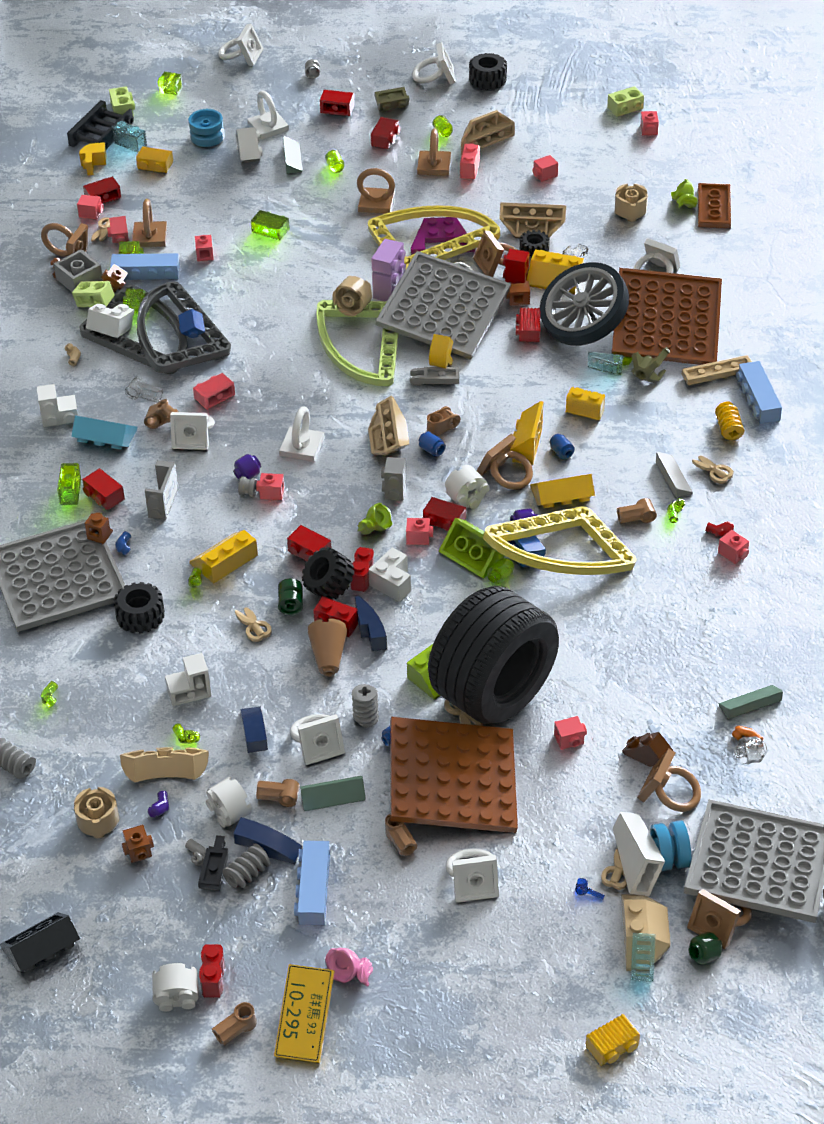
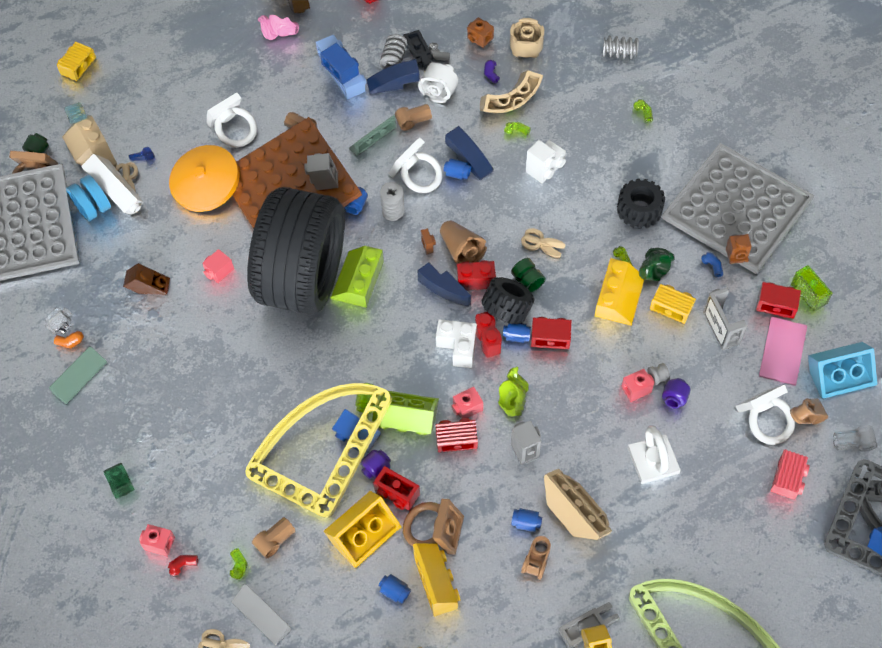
camera: 150 degrees right, 15 degrees up
white brick [445,465,490,509] -> none
medium nougat tile [637,748,701,812] -> none
none -> clear green bracket [103,463,135,499]
none -> light orange dish [169,145,240,212]
none -> light grey brick [305,153,338,190]
none -> blue brick [320,42,359,85]
none -> red brick [373,466,420,511]
none -> dark orange plate [421,228,436,255]
none -> blue brick [444,159,471,180]
none -> dark green hair [639,247,675,281]
none -> yellow brick [650,284,696,324]
none -> bright pink window [759,317,807,386]

